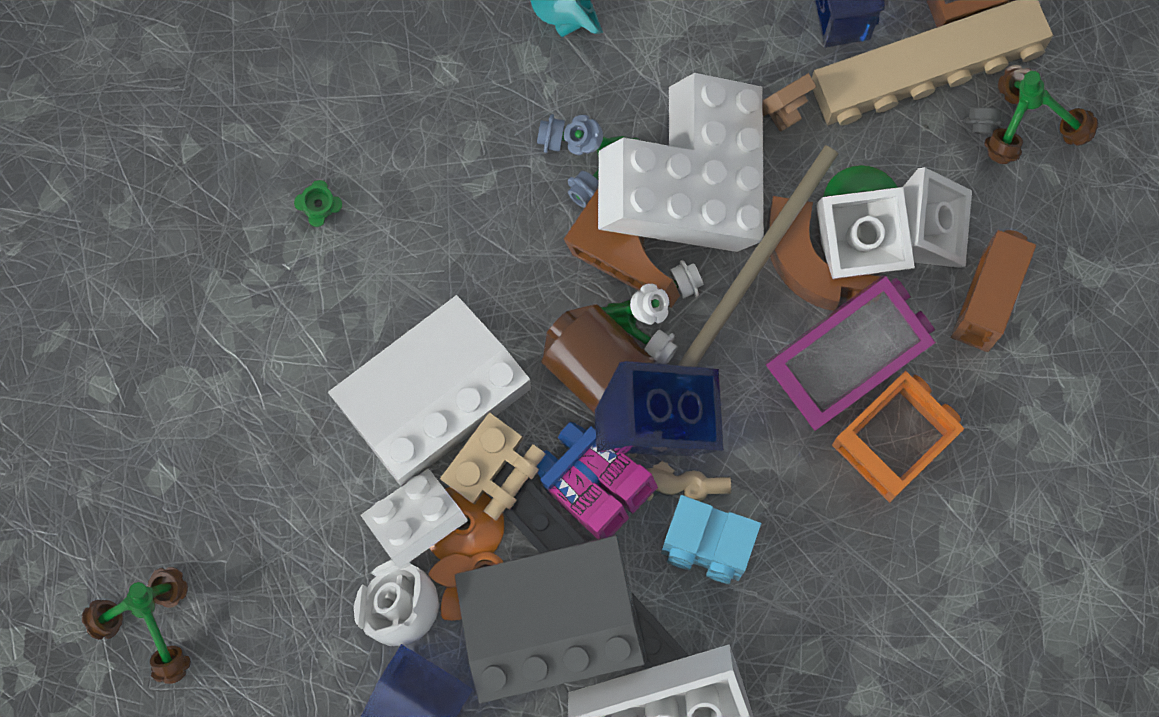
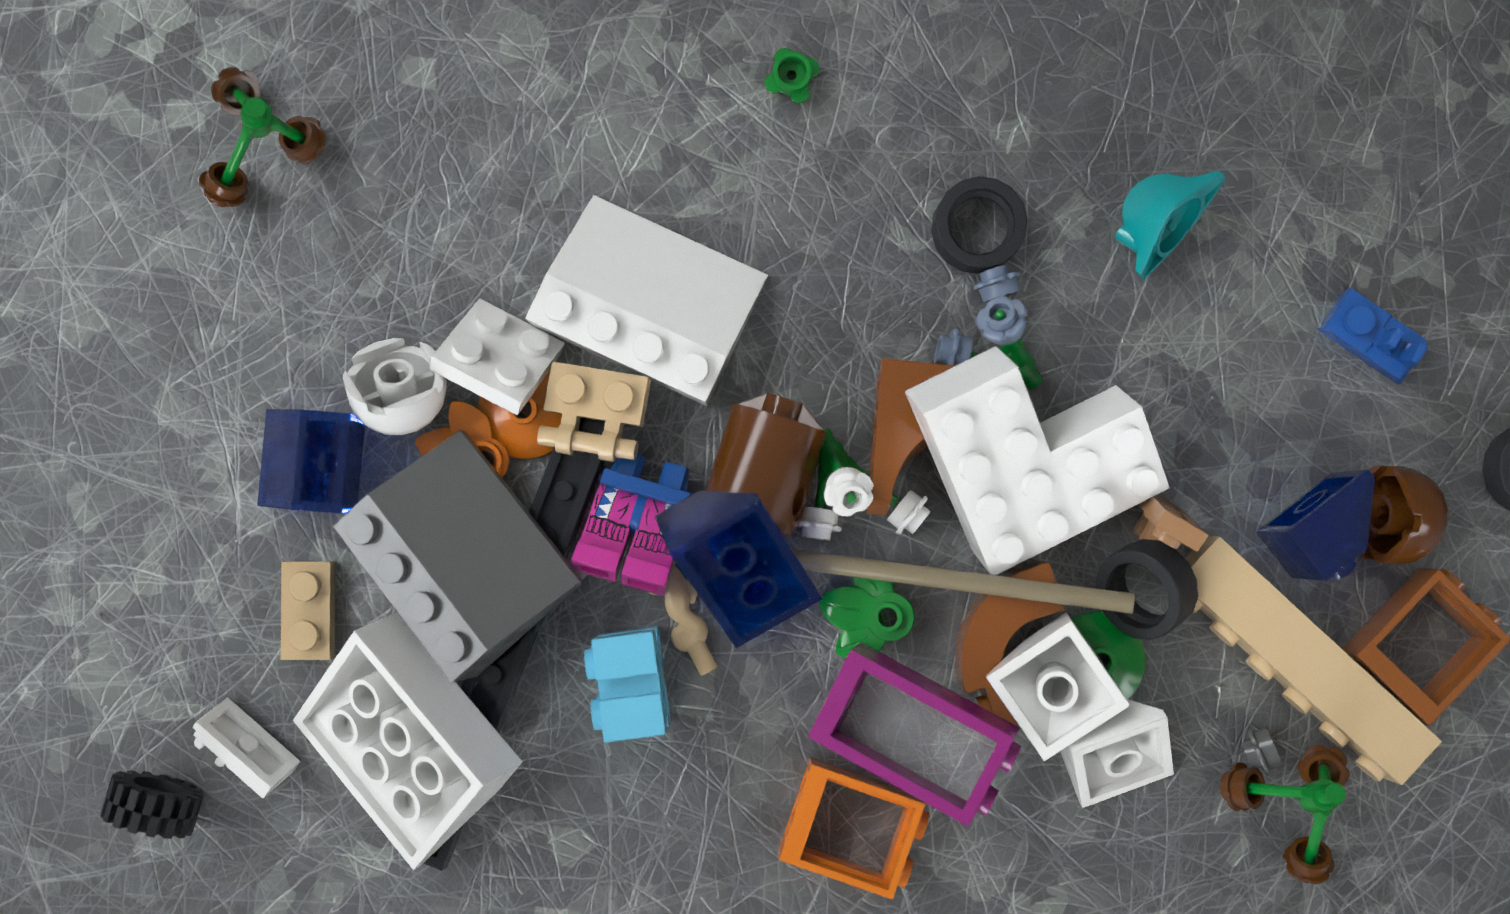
camera: 65 degrees right, 10 degrees up
dark orange window [950,230,1036,352] -> none
none -> green plate [819,577,915,658]
none -> black tyre [931,176,1028,274]
none -> black tyre [1095,539,1198,640]

